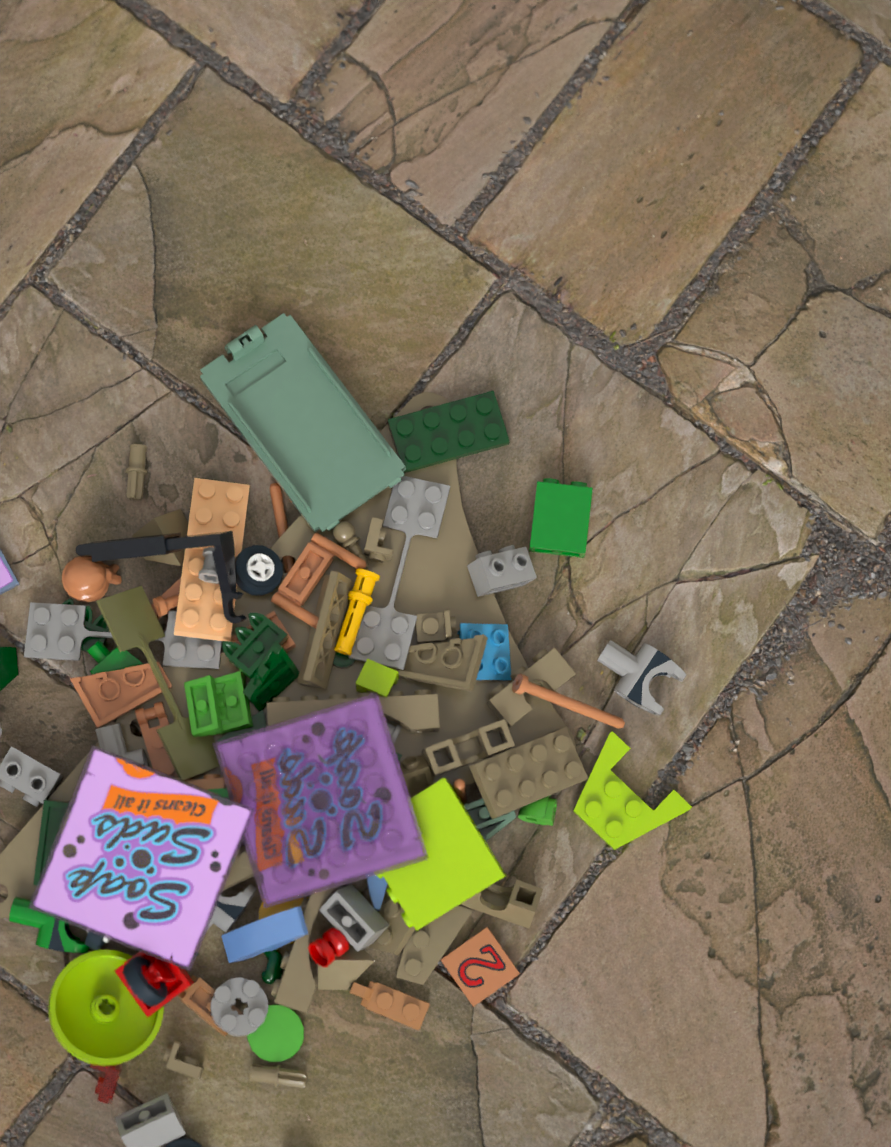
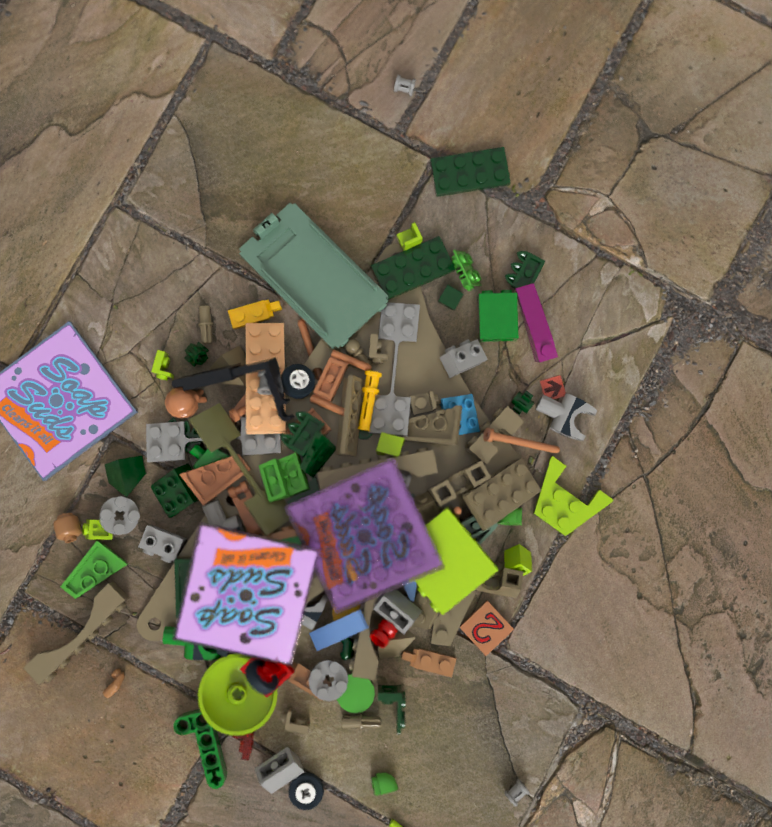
camera: 10 degrees left, 5 degrees up
none -> lime bracket [151,350,174,381]
none -> dark green bracket [151,463,199,518]
none -> green beam [173,709,227,789]
none -> dark green gear [184,342,209,367]
none -> yellow hinge [228,300,282,329]
none -> dark green bracket [378,685,406,734]
none -> light grey bush [394,75,416,96]
none -> lime panel [396,222,423,251]
none -> dark green plate [430,147,511,197]
none -> dark green tile [438,285,464,311]
none -> bright green hinge [451,250,482,291]
none -> lime panel [504,544,532,576]
none -> dark green plate [505,251,545,289]
none -> dark green gear [511,390,535,415]
none -> magenta slope [515,283,558,362]
none -> clear red sticker [540,375,566,399]

